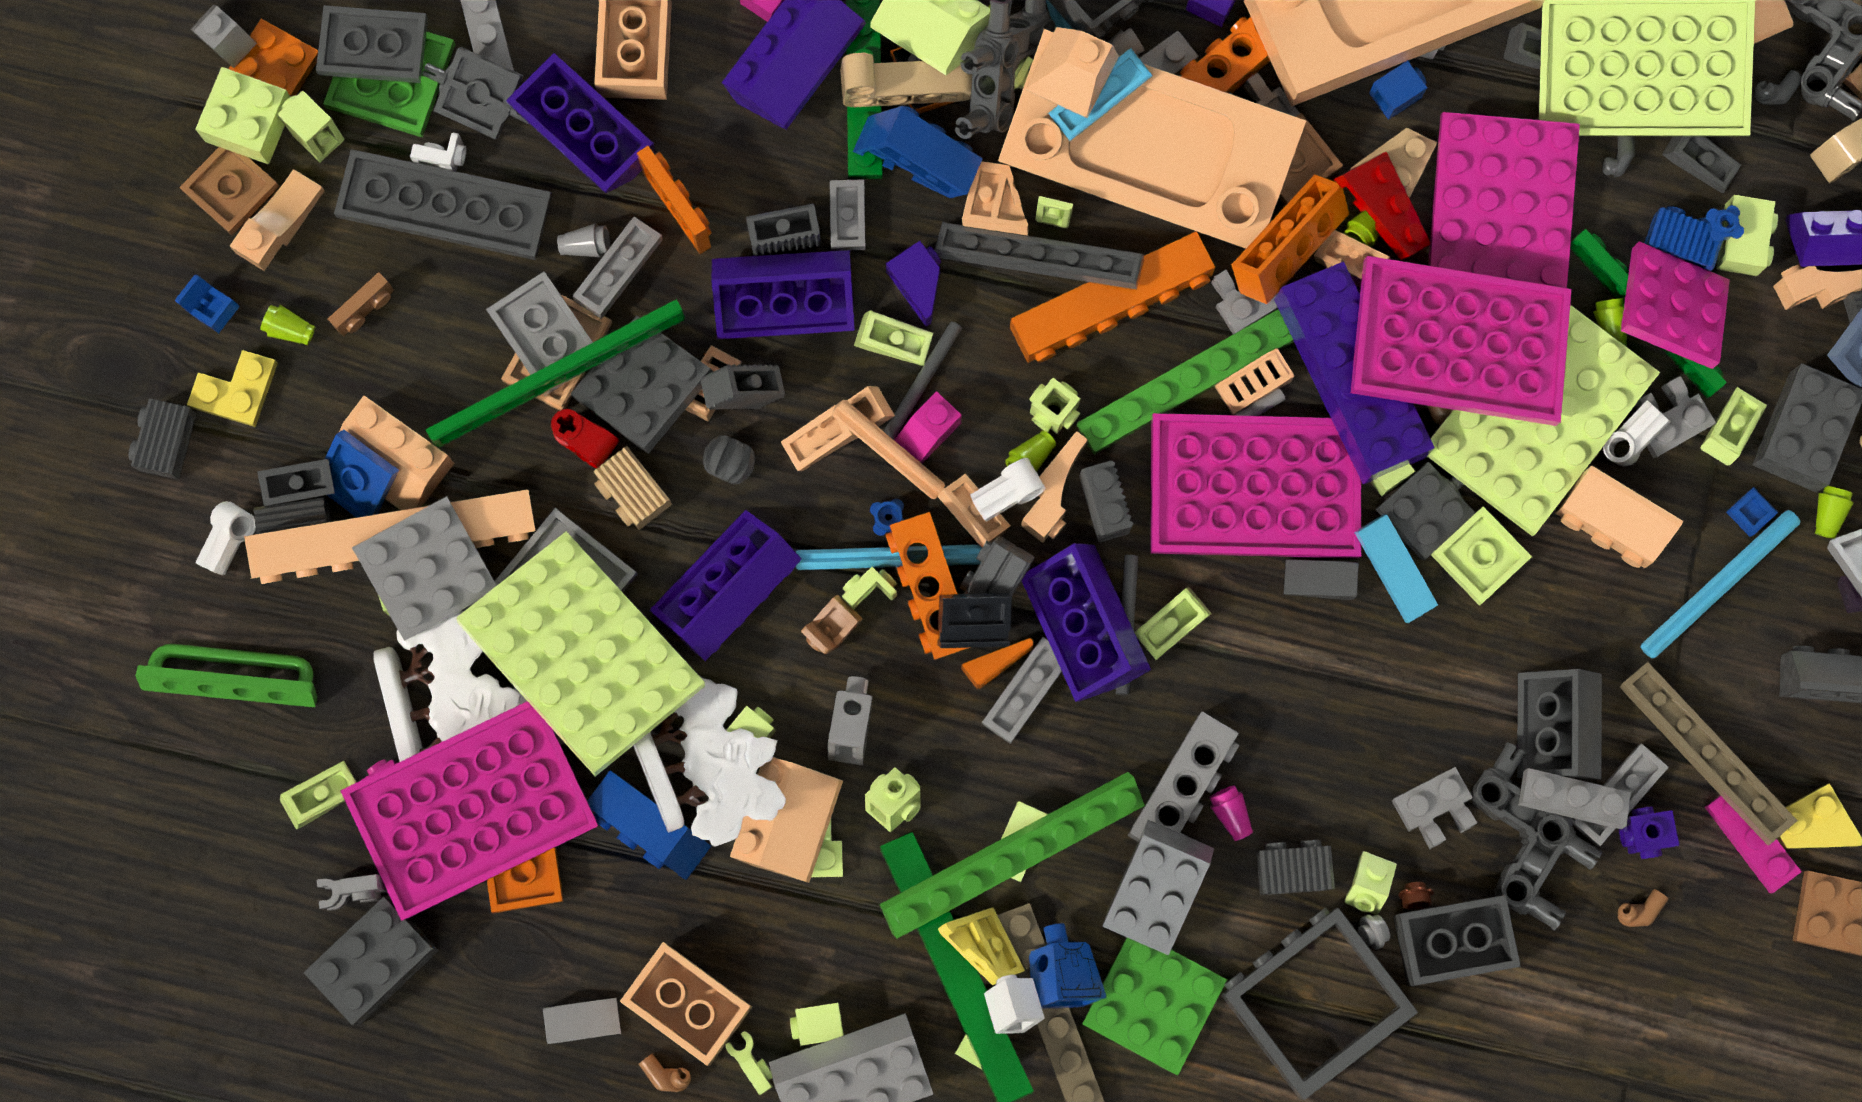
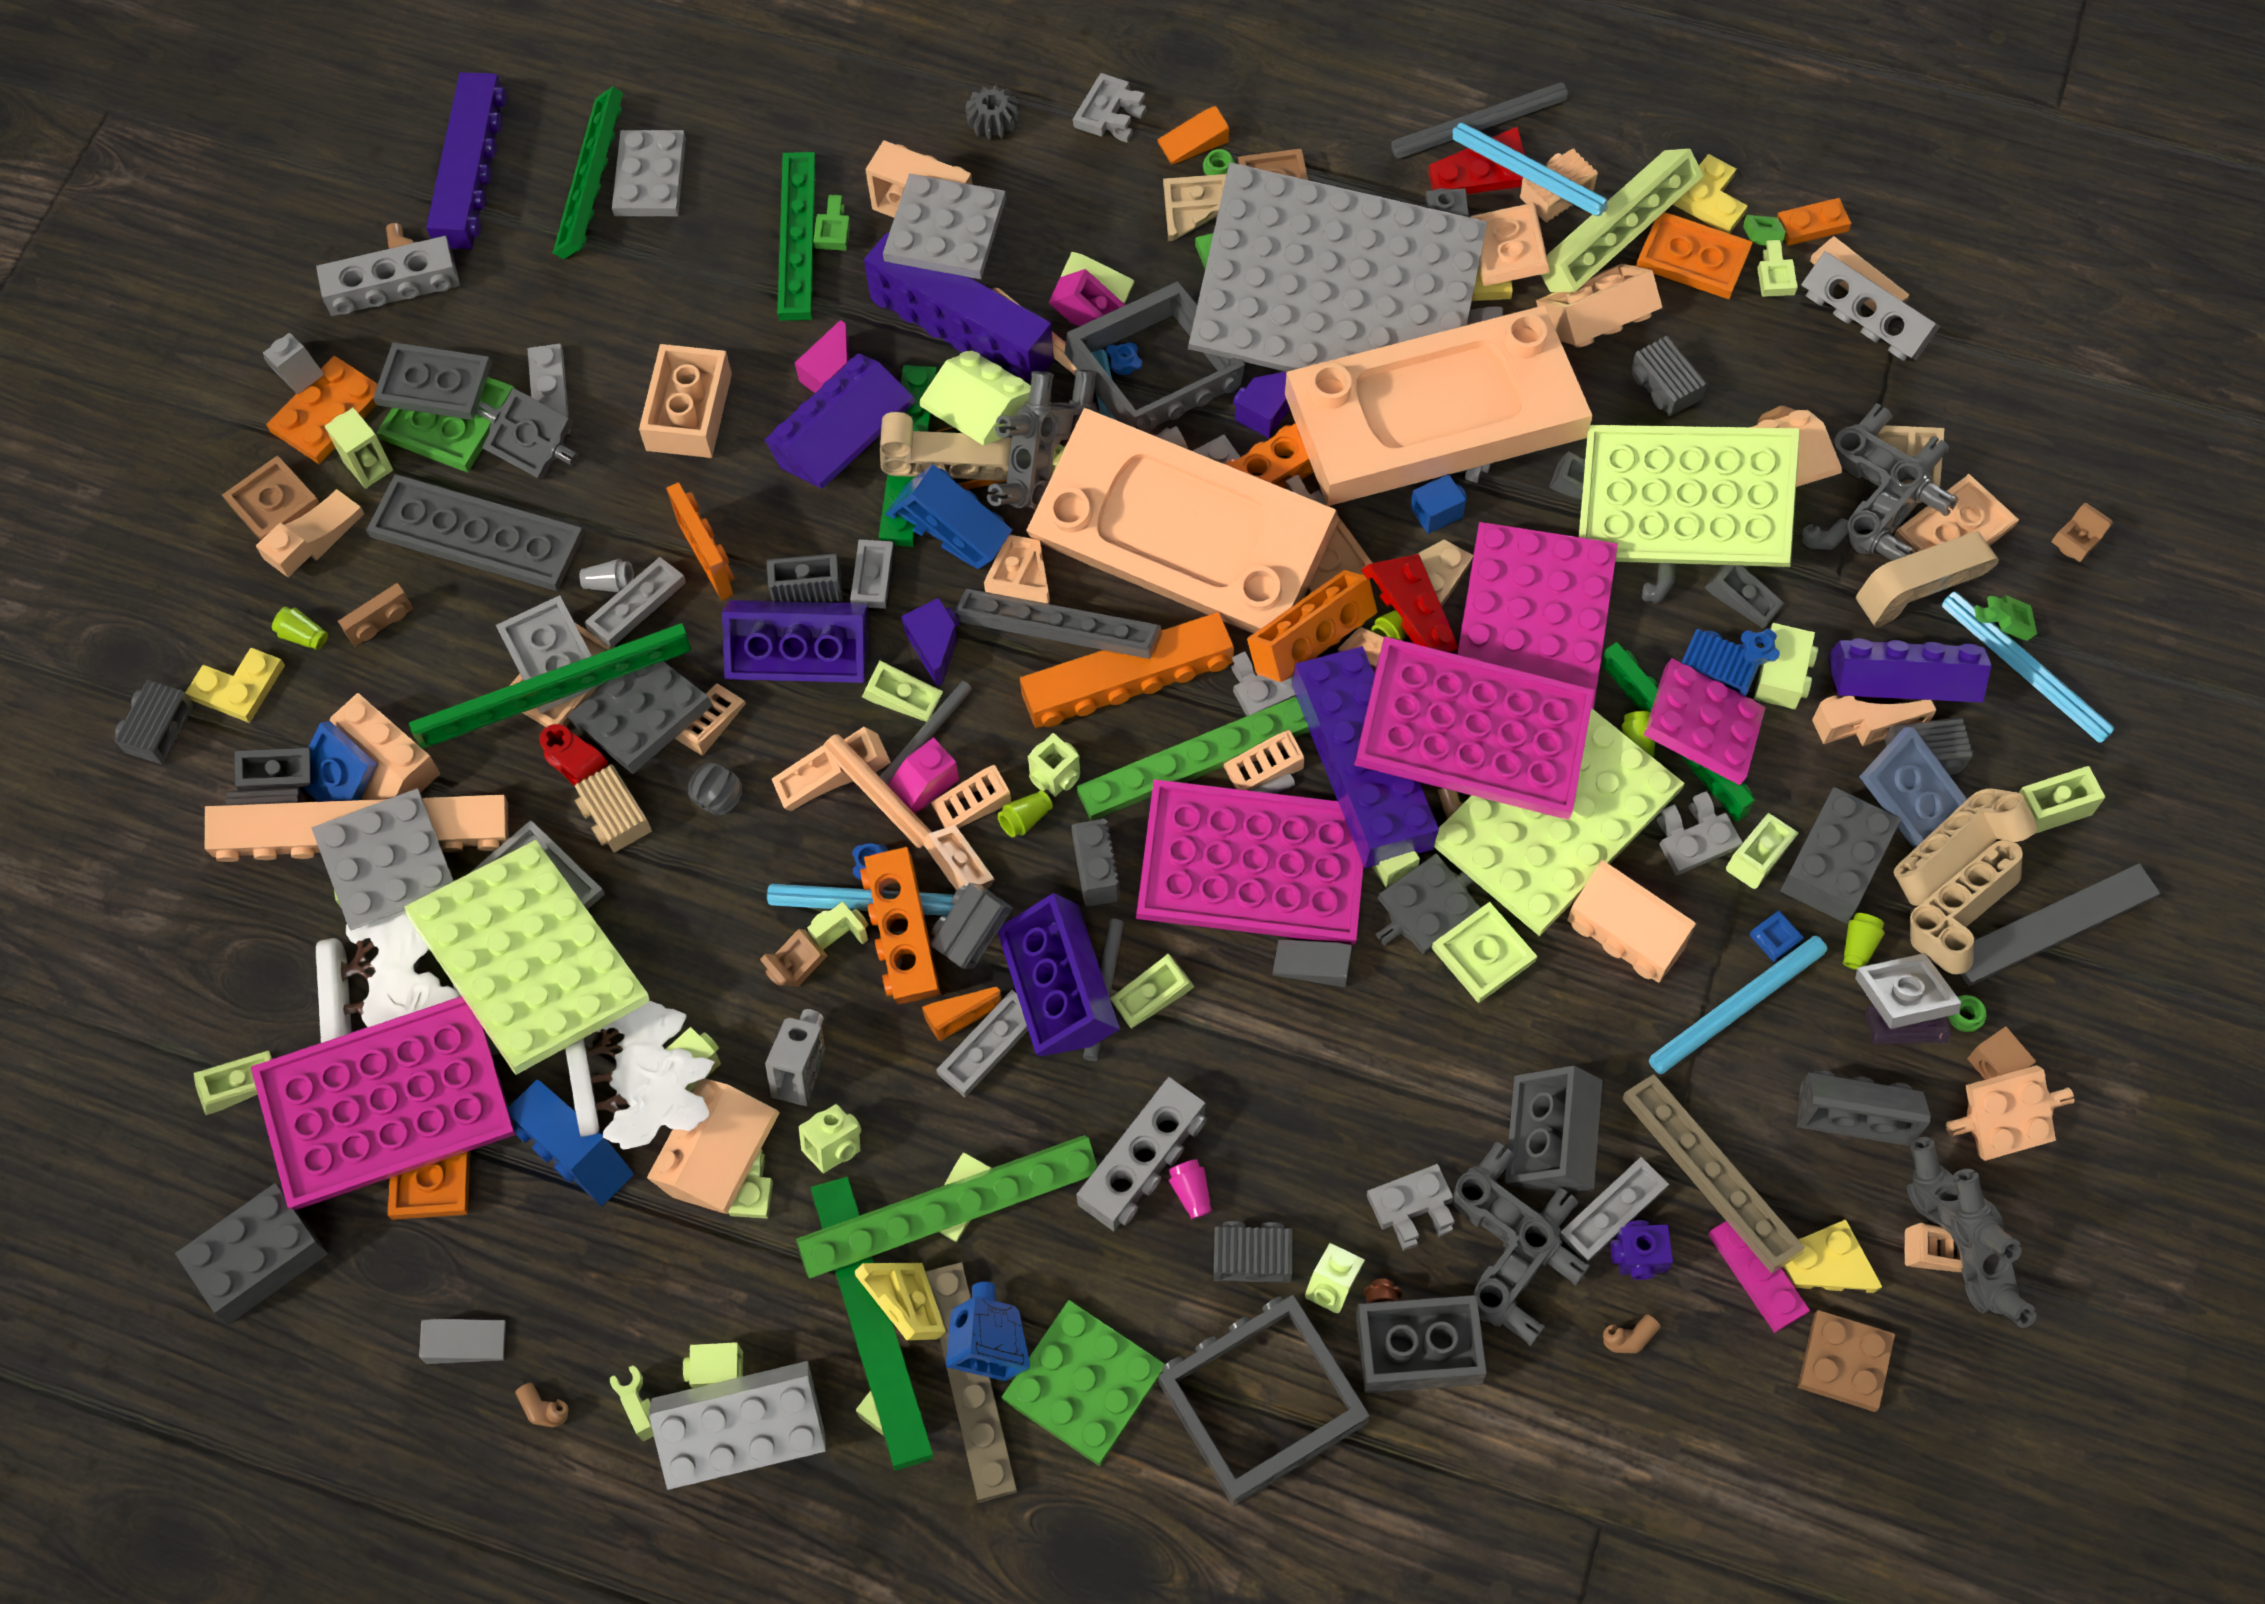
camera: 10 degrees right, 15 degrees down
bright green piece [135,644,318,707] -> none
blue bracket [175,275,240,333] -> none
yellowish green brick [195,67,290,164] -> none
white piece [195,501,256,576] -> none
light grey plate [317,874,388,911] -> none
white bracket [410,133,466,172] -> none
dark purple slope [506,53,656,193] -> none
light nougat brick [620,942,753,1066] -> none
dark purple slope [650,510,802,661] -> none
dark grey brick [701,364,785,410] -> none
black plate [937,593,1012,648] -> none
white piece [970,458,1045,522] -> none
white brick [984,975,1045,1034] -> none
light nougat slope [1021,431,1088,543] -> none
light nougat slope [1025,27,1119,119] -> none
yellowish green slope [1035,196,1074,228] -> none
medium azure tile [1048,48,1152,141] -> none
brick [1102,820,1214,955] -> none
medium azure tile [1354,514,1438,623] -> none
light grey plate [1358,915,1390,950] -> none
light grey plate [1519,768,1631,830] -> none
white piece [1603,400,1671,466] -> none
none -> light nougat slope [931,765,1011,829]

